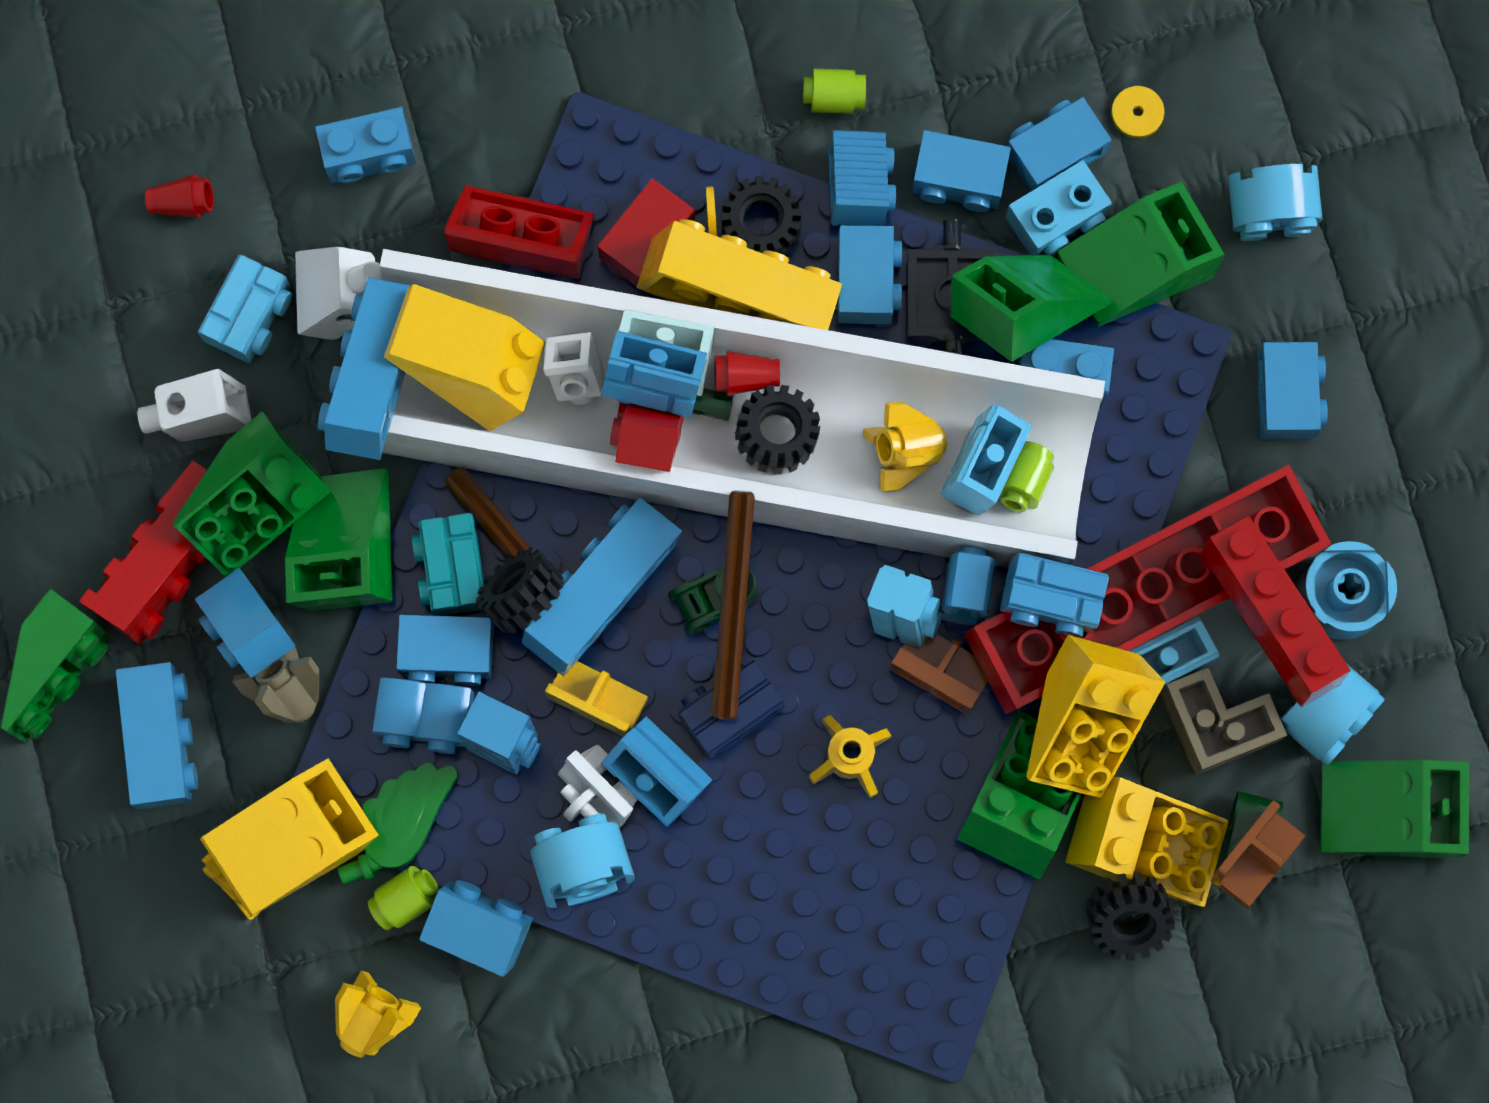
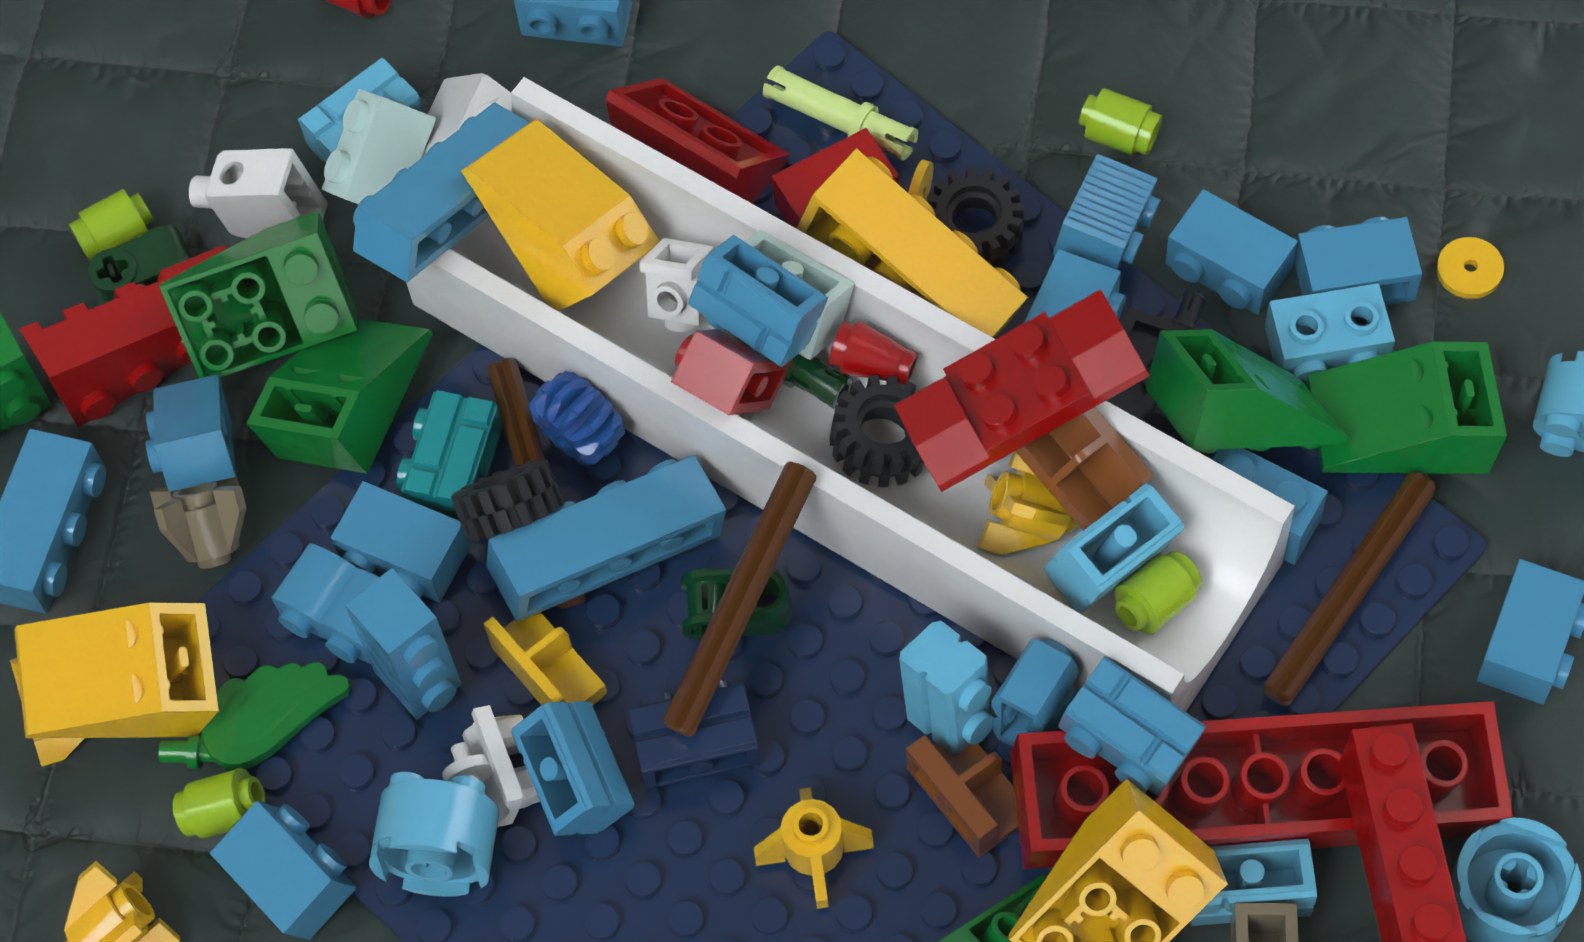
camera: 30 degrees right, 15 degrees down
none -> lime brick [69,189,154,262]
none -> dark green piece [88,225,193,305]
none -> light aqua brick [321,89,436,204]
none -> blue gear [529,371,625,466]
none -> yellowish green pin [763,65,918,161]
none -> red piece [894,289,1150,492]
none -> dark orange panel [1015,407,1154,531]
none -> reddish brown axle [1263,471,1436,706]

